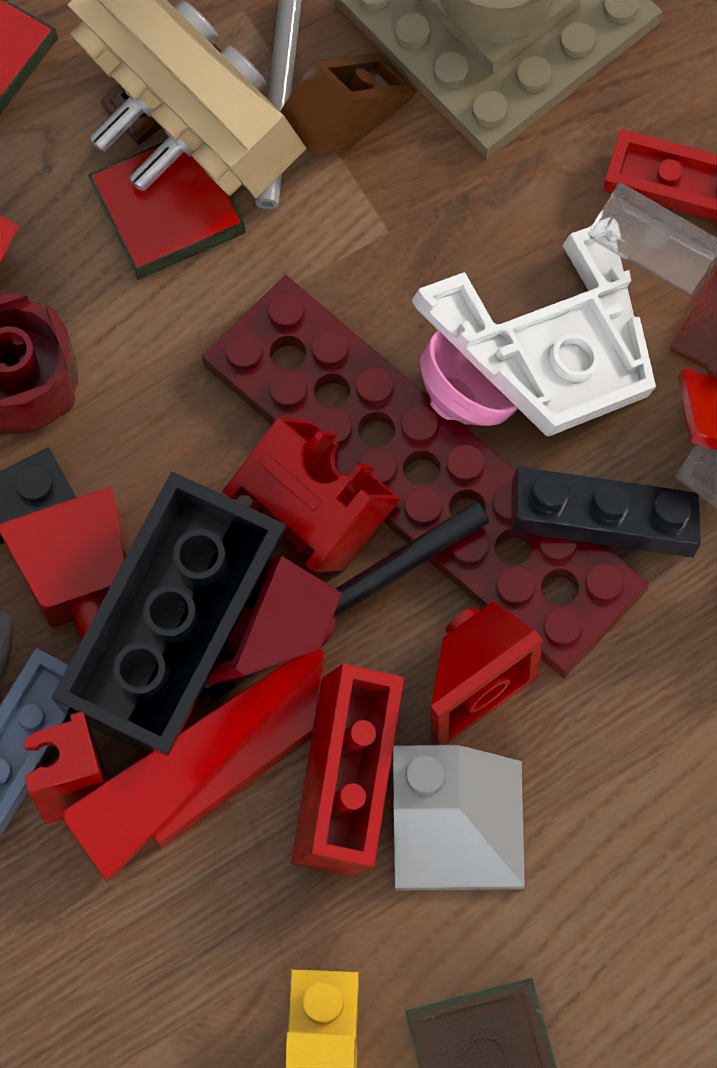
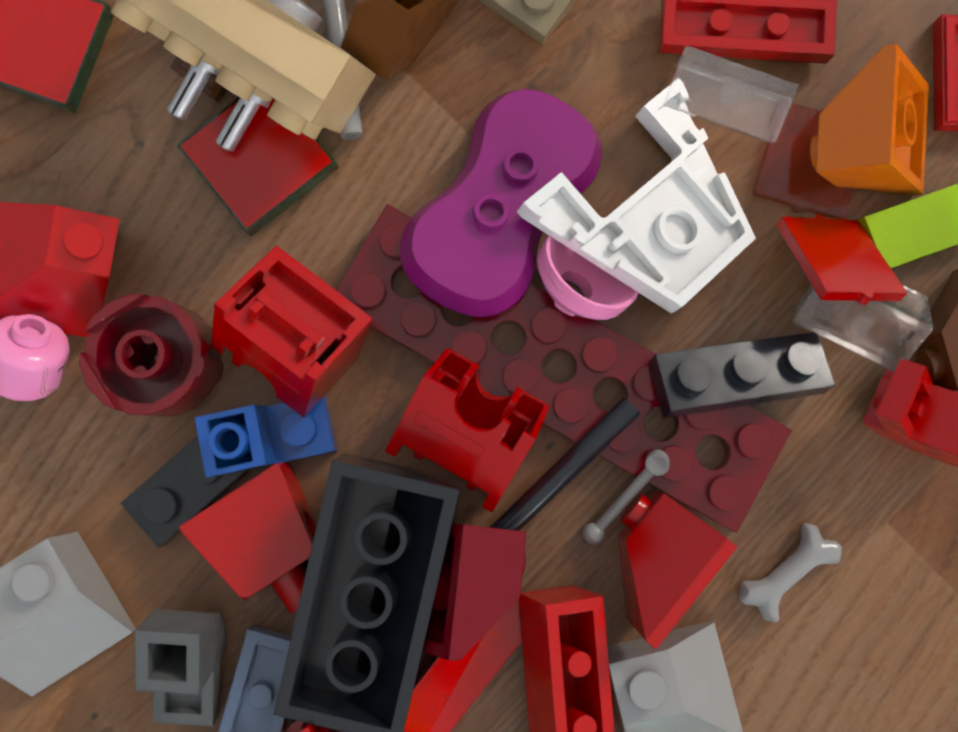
camera: 15 degrees left, 15 degrees up
none -> blue slope [194,395,337,477]
none -> red piece [211,245,373,418]
none -> magenta plate [400,89,602,317]
none -> light grey hinge [582,450,670,546]
none -> light grey piece [738,523,842,622]

